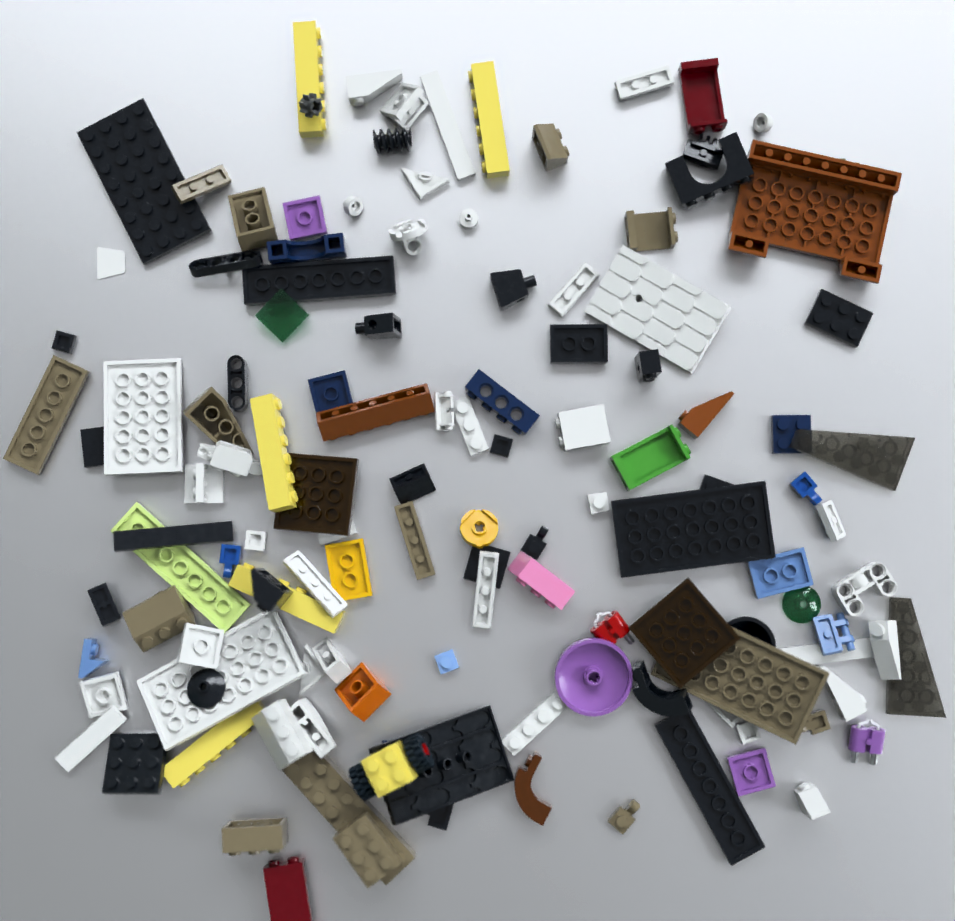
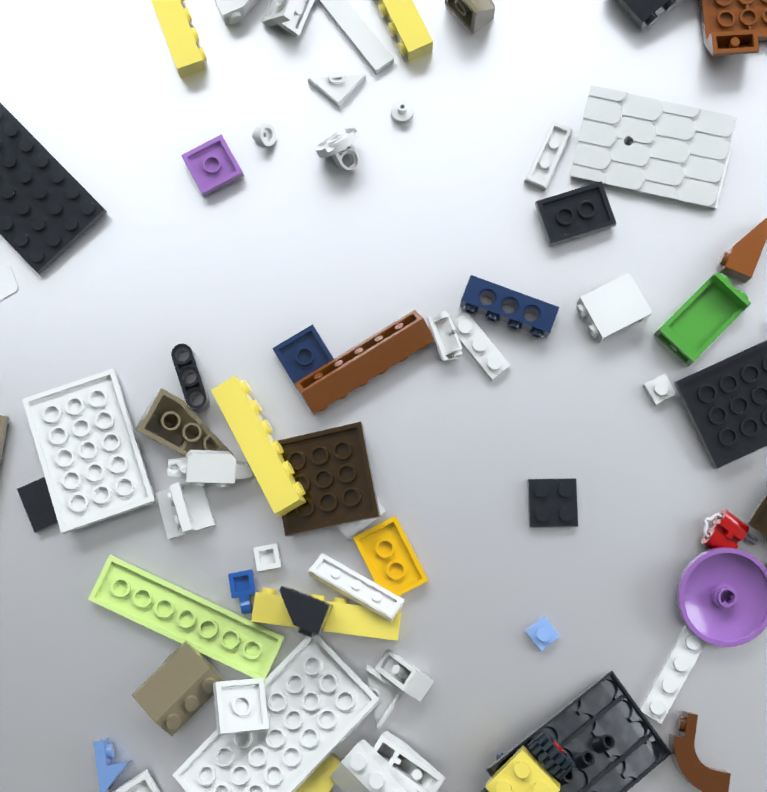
camera: 15 degrees left, 5 degrees down
black hinge [87,583,121,627] -> none
black tile [113,521,234,552] -> none
plate [171,164,231,204] -> none
black dish [187,669,226,708] -> none
black beam [189,250,263,277] -> none
dark tan slope [228,187,278,252] -> none
black plate [242,255,396,305] -> none
clear green tile [255,288,309,342] -> none
dark blue arch [267,233,347,264] -> none
dark grey gear [299,93,323,118] -> none
orange slope [334,662,391,722] -> none
black torso [355,313,402,339] -> none
black piece [373,127,412,154] -> none
black panel [389,463,436,504] -> none
dark tan plate [394,501,436,580] -> none
yellow plate [460,509,498,549] -> none
white tile [471,551,499,629] -> none
black torso [490,269,537,311] -> none
black tile [490,434,513,458] -> none
bright pink wedge [507,551,575,610] -> none
black plate [521,525,549,560] -> none
dark tan panel [624,207,678,252] -> none
black brick [634,349,662,382] -> none

